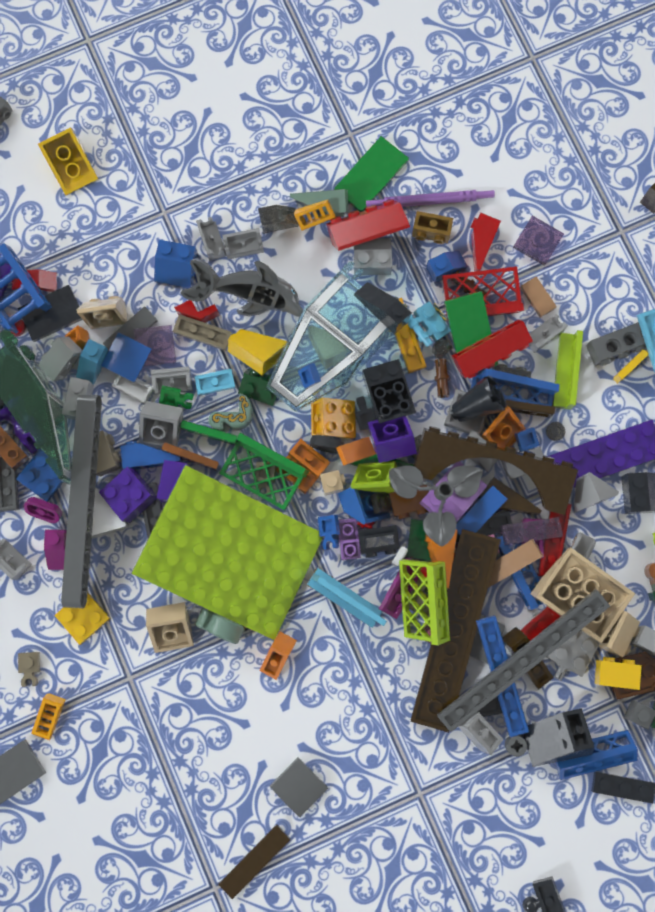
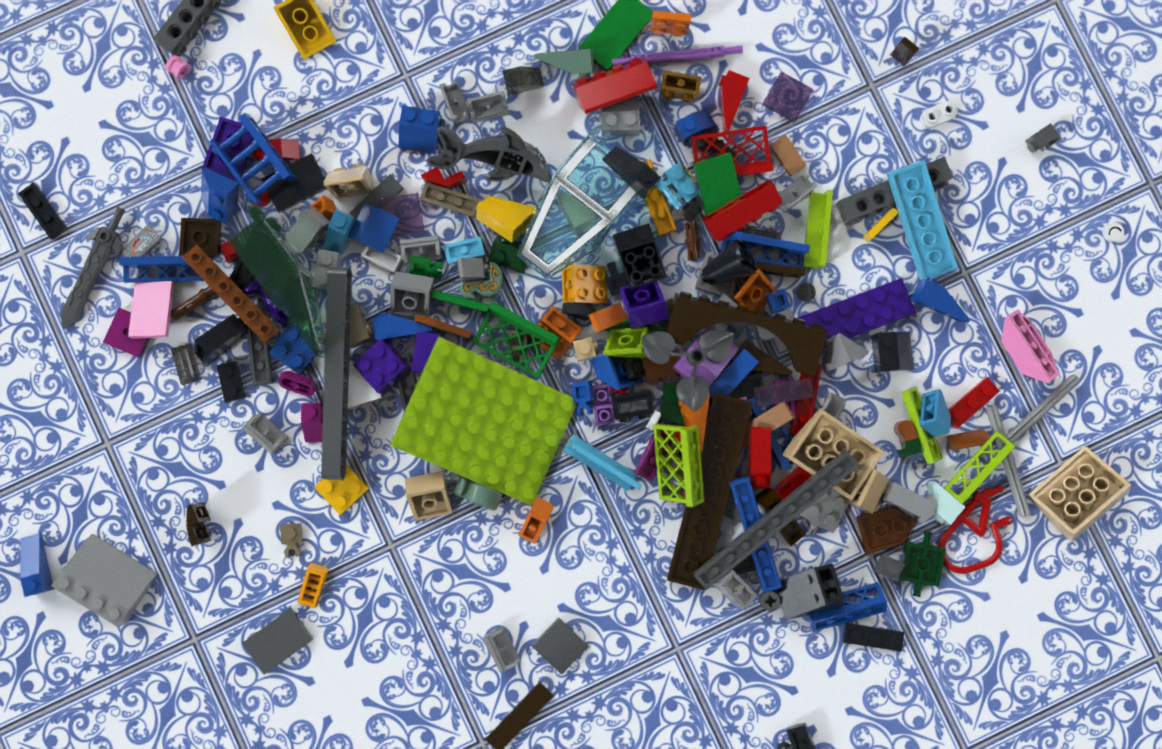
camera: 10 degrees left, 5 degrees up
light orange slope [294,199,336,231] -> none
blue plate [298,363,321,389] -> none
yellow brick [594,657,641,690] -> none
none -> light grey slope [457,258,489,282]
none -> light grey hinge [483,626,521,674]
none -> orange plate [650,11,691,37]
none -> red slope [747,427,771,488]

